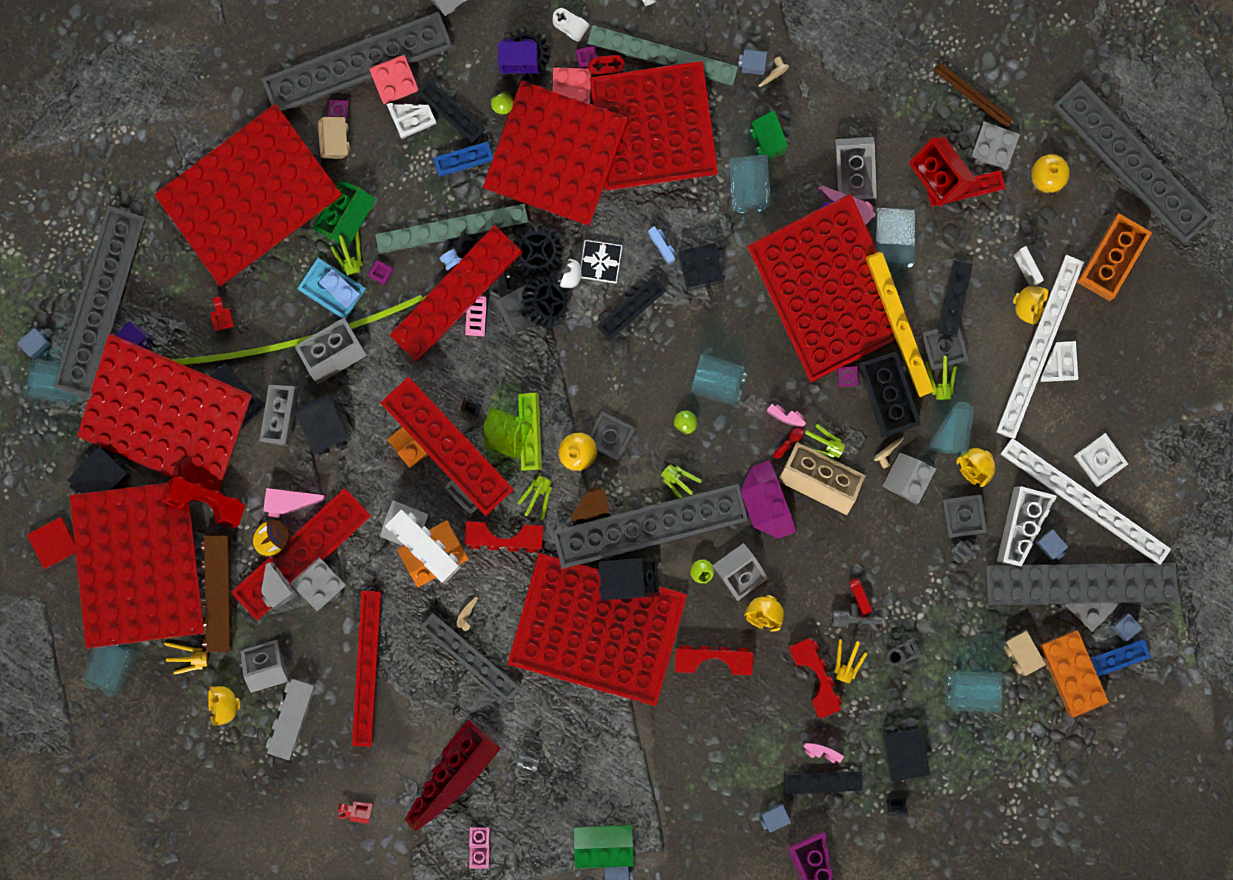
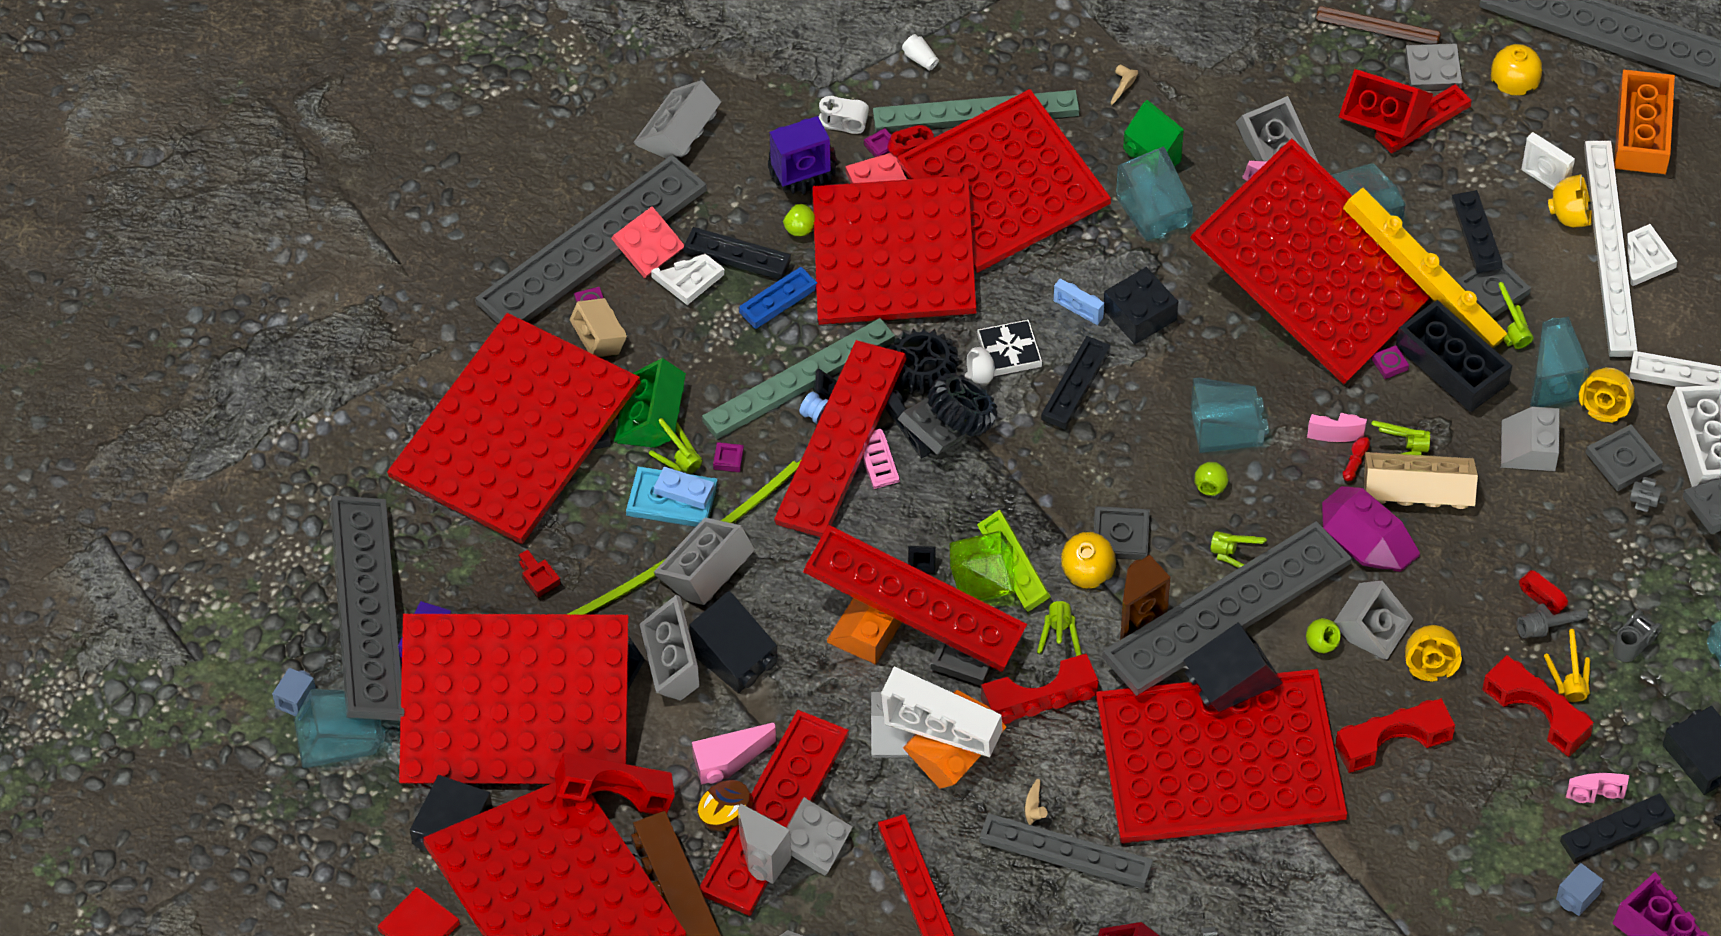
camera: 25 degrees left, 30 degrees down
sand blue brick [738,50,767,75] -> none
tan bar [874,437,904,469] -> none

